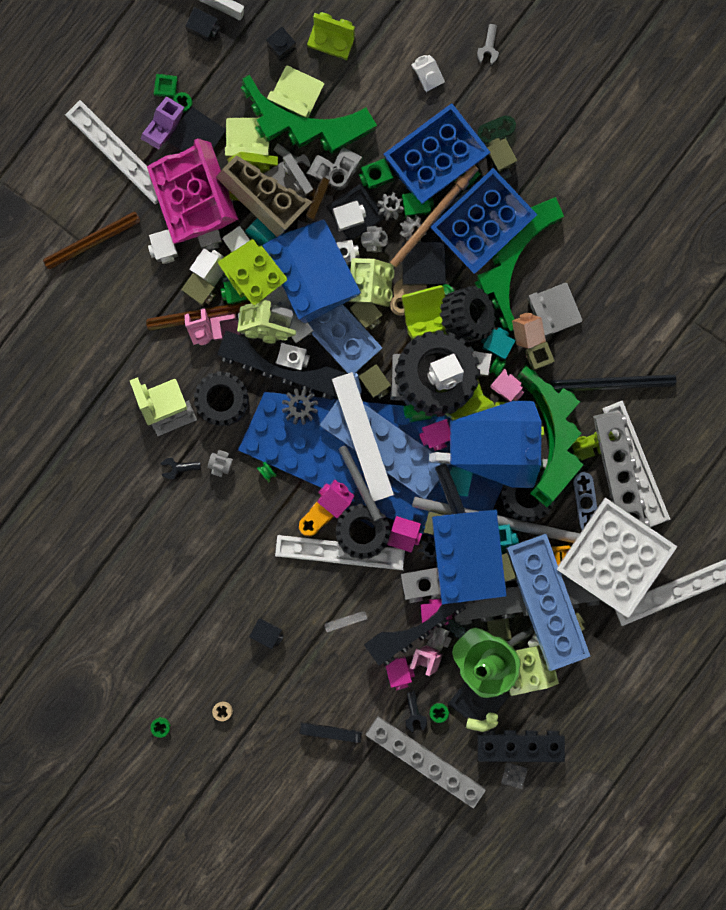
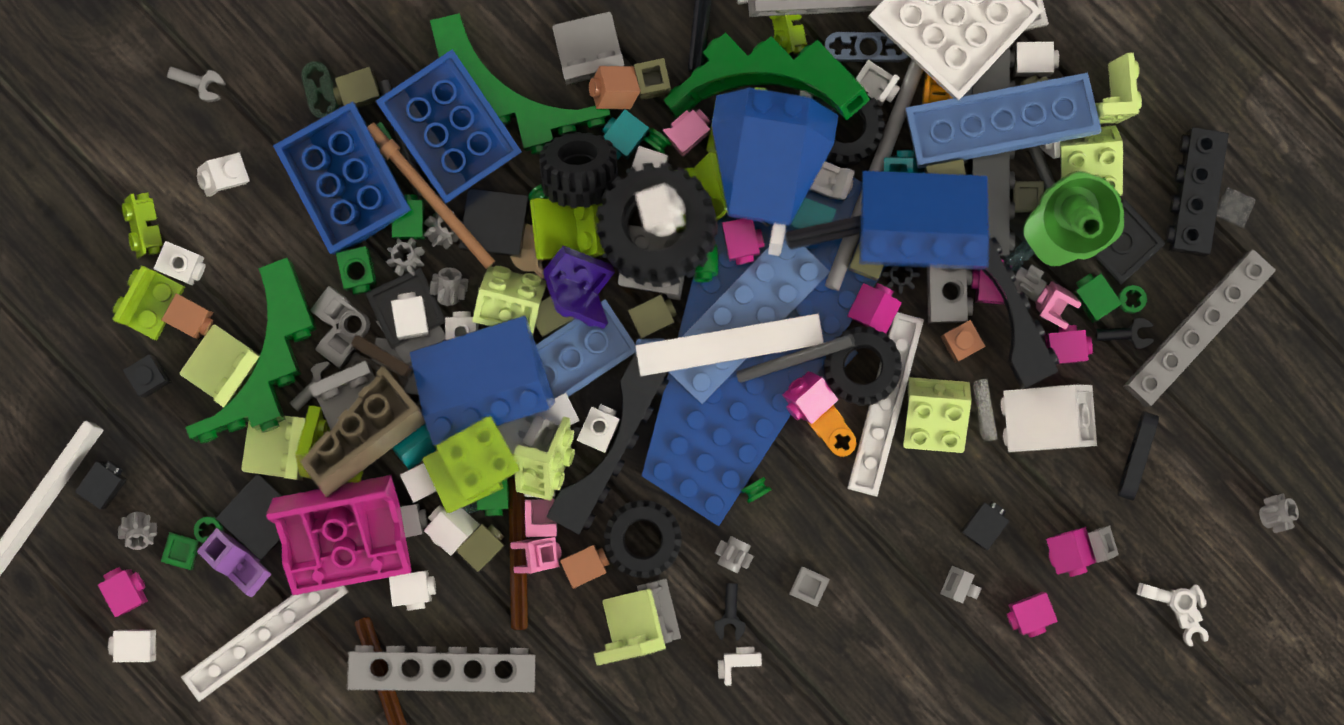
camera: 80 degrees left, 0 degrees up
green bush [150,717,171,738] -> none
tan bush [212,702,233,721] -> none
dark grey gear [282,389,318,425] -> none
yellowish green arm [466,713,498,732] -> none
none -> dark pink brick [98,567,148,617]
none -> white brick [108,630,156,662]
none -> light grey gear [118,512,157,550]
none -> lime hinge [122,193,163,258]
none -> white brick [154,241,205,285]
none -> nougat brick [161,293,214,339]
none -> light grey brick [348,645,535,692]
none -> dark purple bracket [543,246,615,329]
none -> nougat brick [560,544,610,588]
none -> white bracket [718,646,762,686]
none -> light grey tile [789,566,830,607]
none -> white bracket [810,161,855,200]
none -> white bracket [856,60,901,106]
none -> yellowish green bracket [903,377,971,453]
none -> nougat brick [940,320,986,363]
none -> light grey tile [940,566,982,603]
none -> white slope [1001,385,1097,452]
none -> dark pink brick [1006,592,1058,638]
none -> white brick [1013,42,1059,77]
none -> dark pink brick [1046,527,1096,577]
none -> green brick [1073,273,1122,323]
none -> light grey tile [1088,526,1119,563]
none -> yellowish green bracket [1095,53,1142,124]
none -> white piece [1136,582,1209,646]
none -> light grey gear [1259,493,1299,533]

